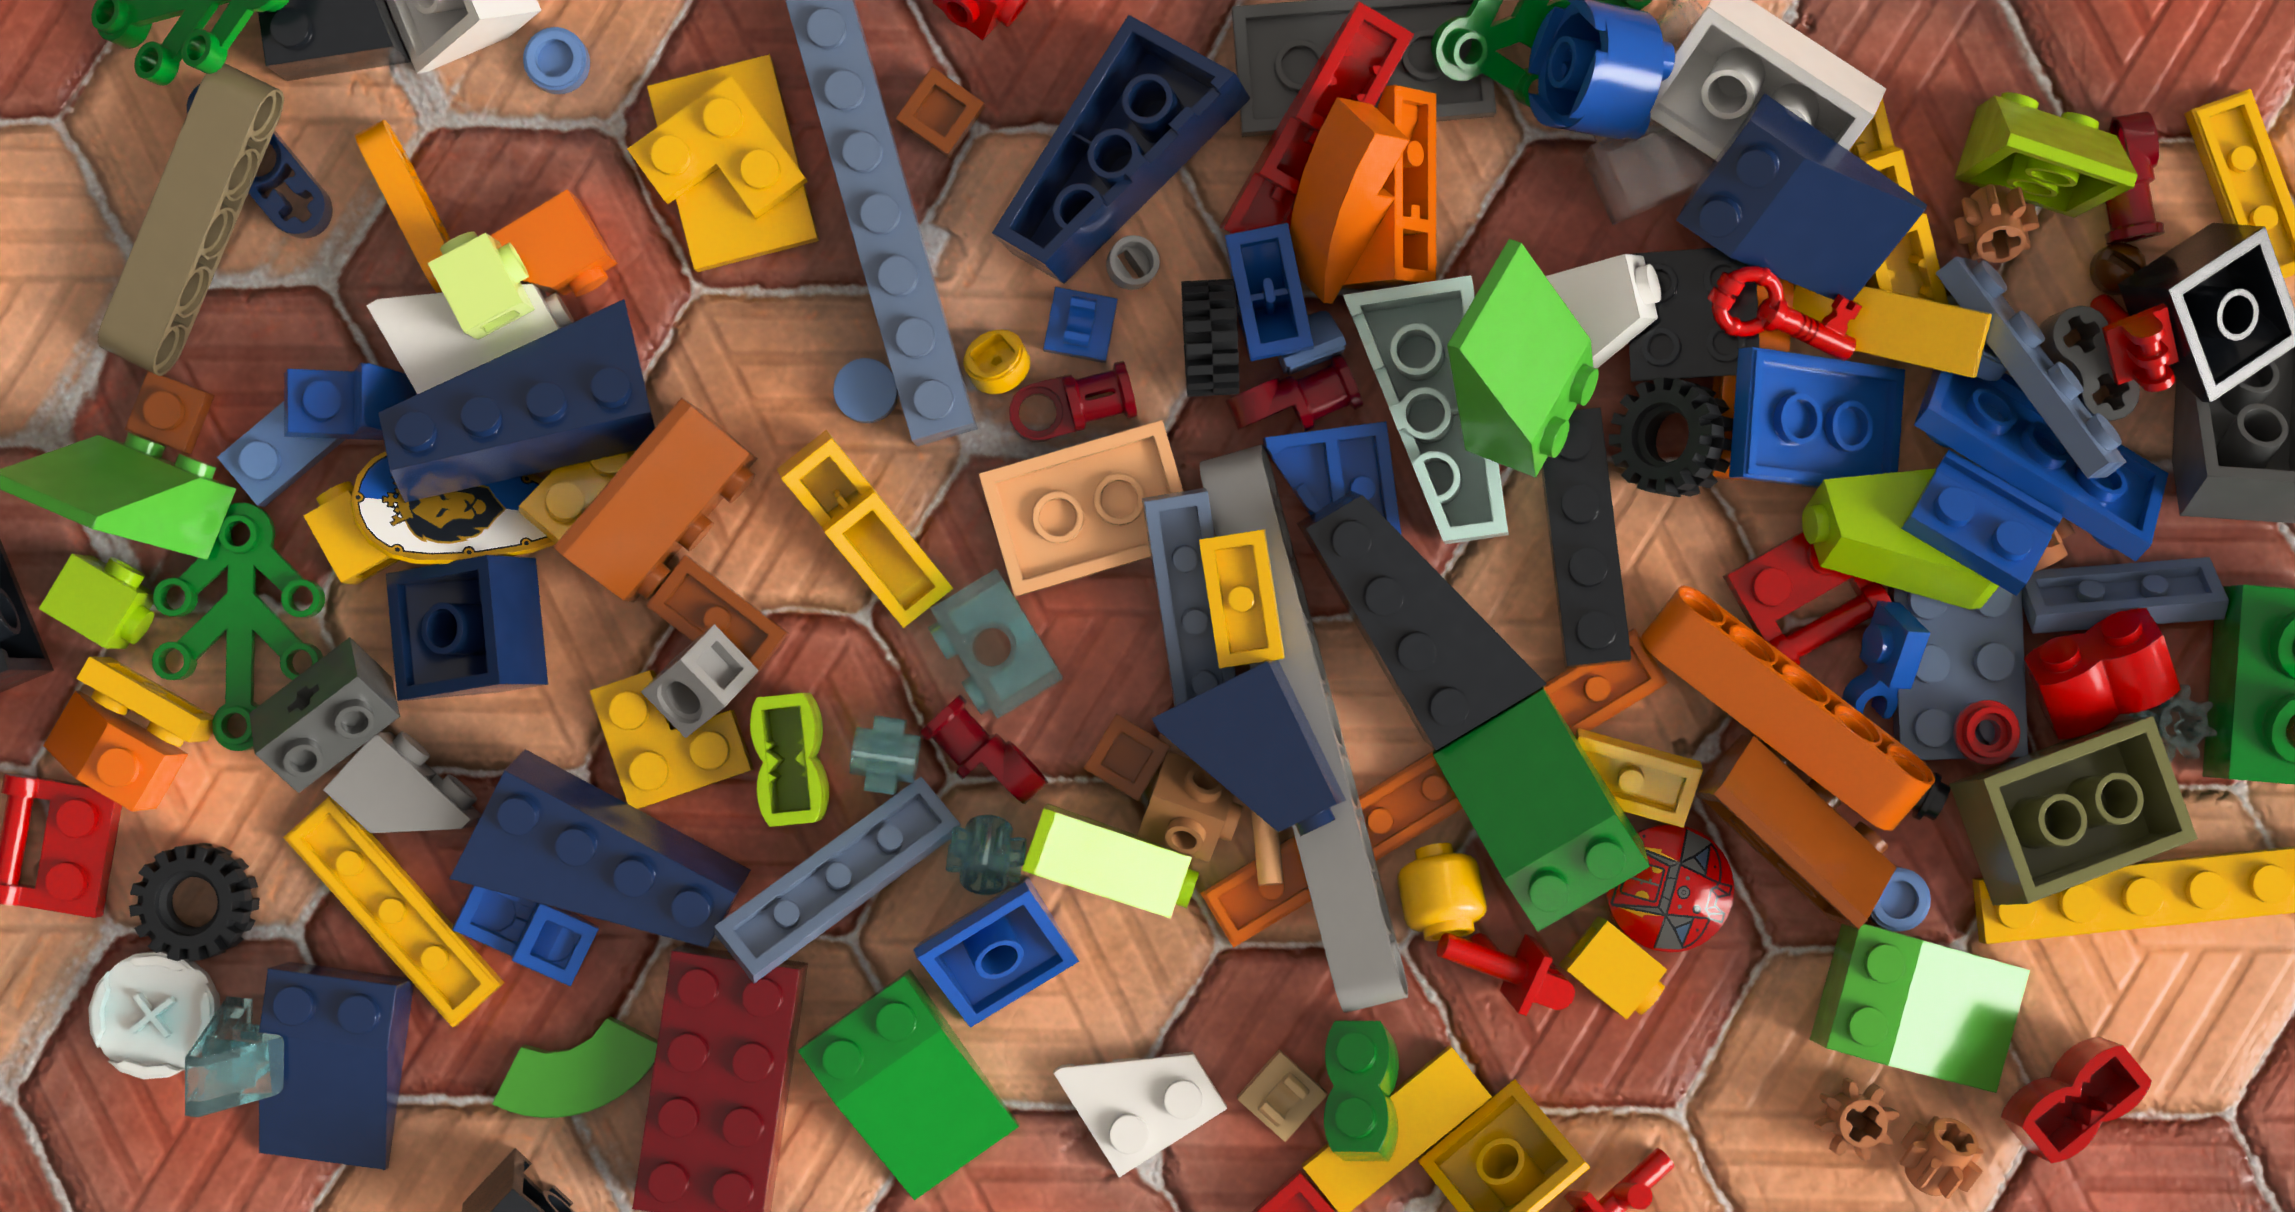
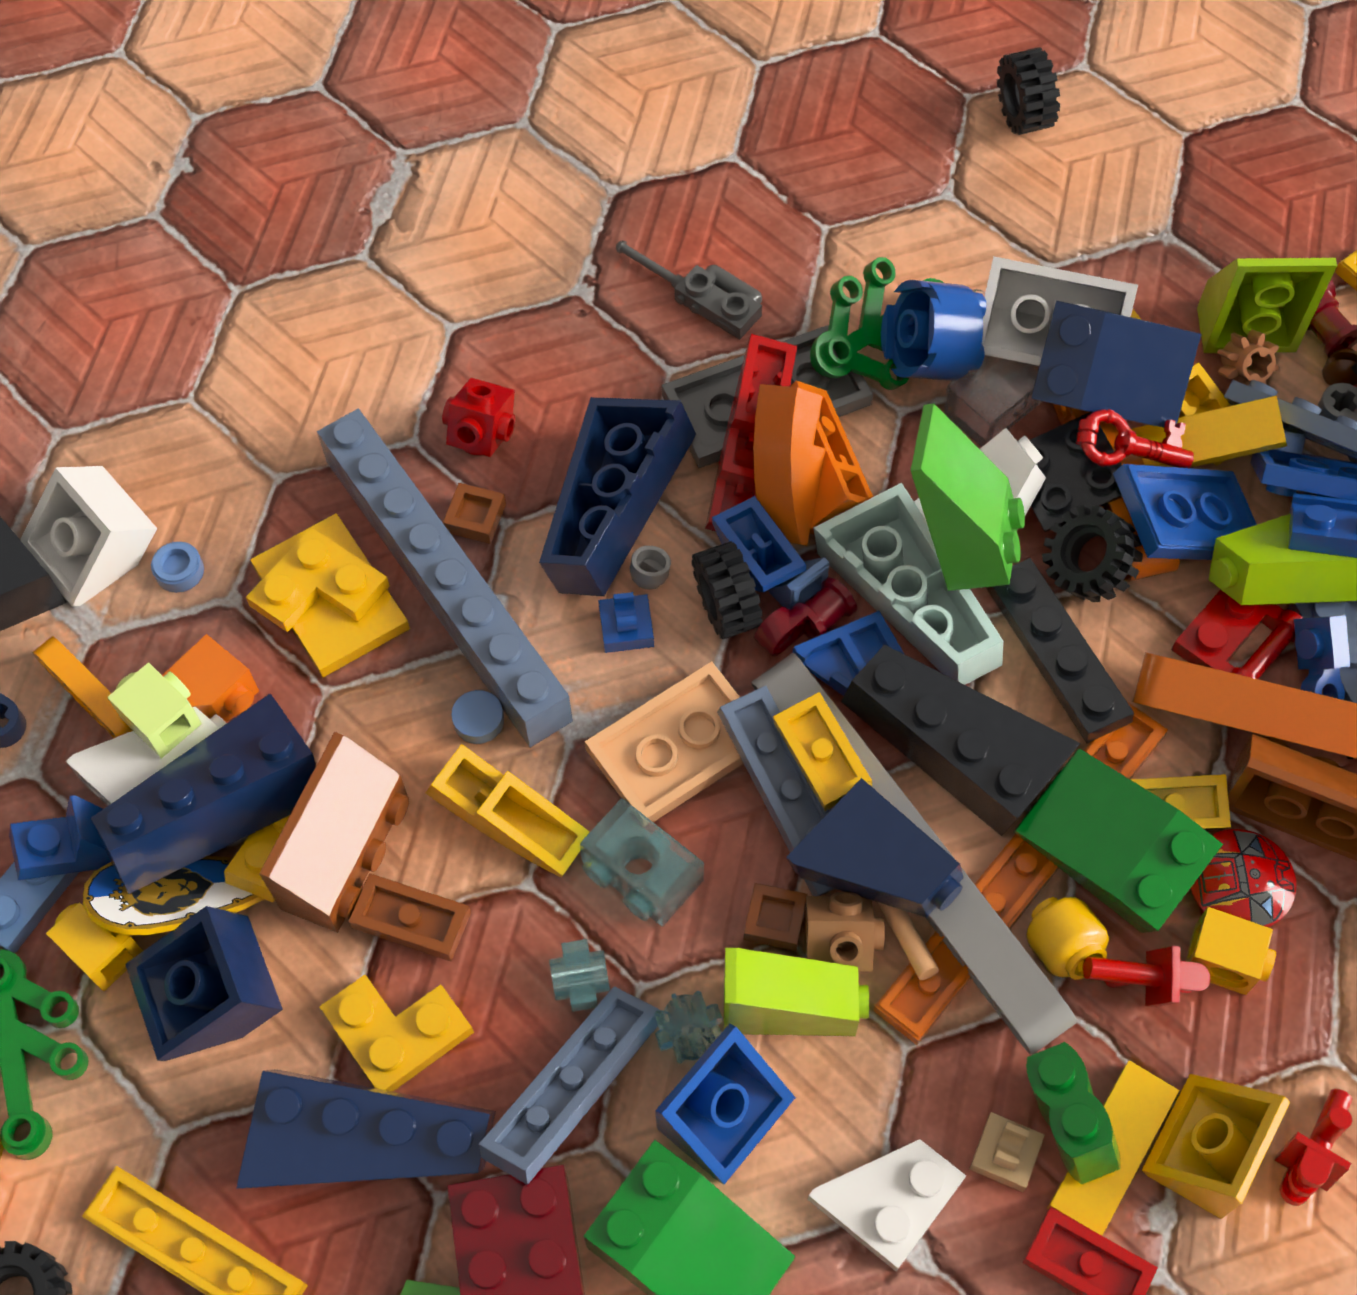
camera: 15 degrees left, 25 degrees down
dark grey brick [249,637,400,793] -> none
light grey slope [323,731,482,833] -> none
blue slope [452,885,599,986] -> none
light grey brick [641,624,759,738] -> none
lime brick [750,693,829,827] -> none
dark red connector [919,694,1048,804] -> none
yellow tile [963,329,1031,394] -> none
dark red connector [1009,361,1137,442] -> none

